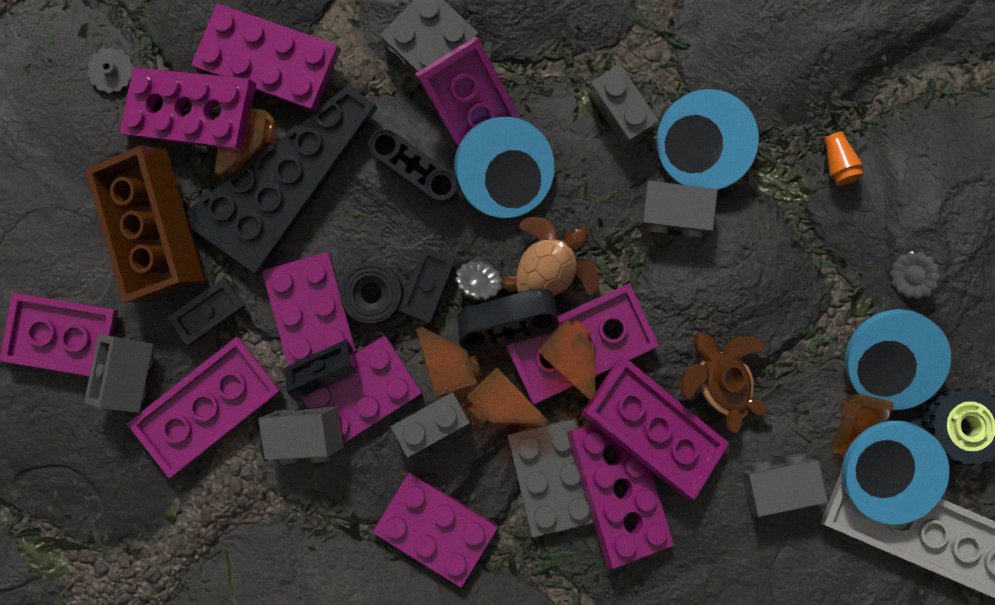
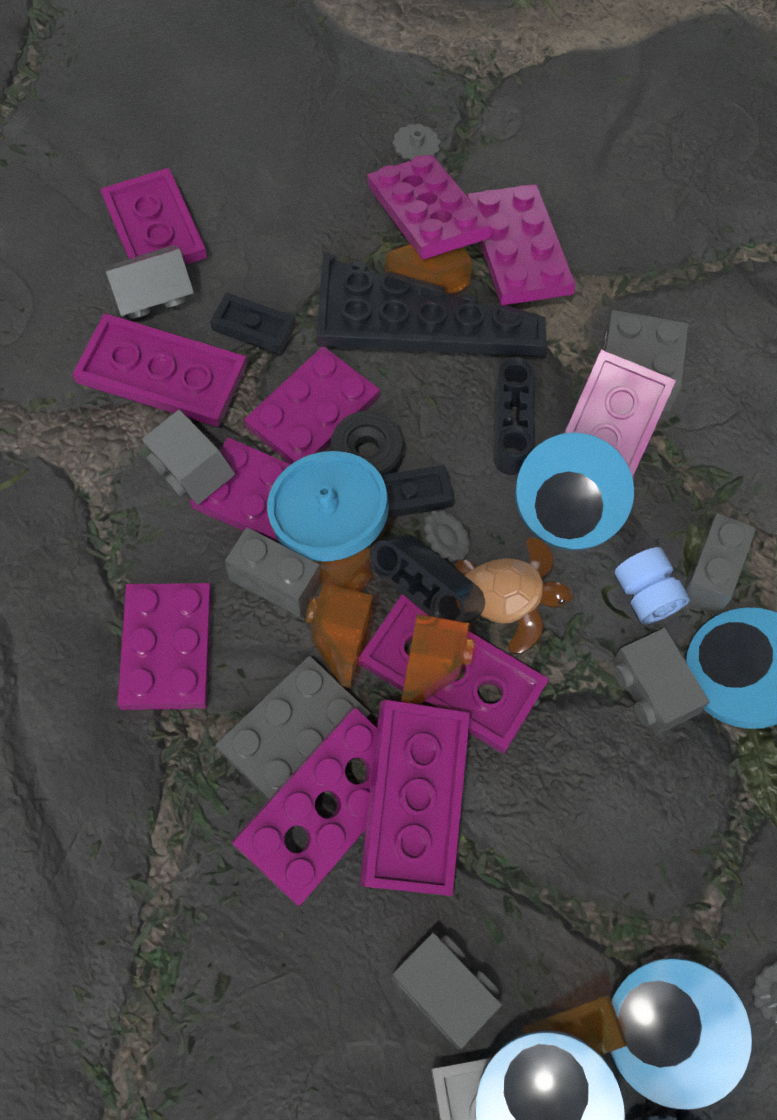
camera: 50 degrees right, 20 degrees down
reddish brown brick [85,145,204,303] -> none
black plate [285,340,356,400] -> none
reddish brown animal [680,332,768,434] -> none
none -> dark azure piece [267,451,389,562]
none -> light blue wheel [614,547,690,625]

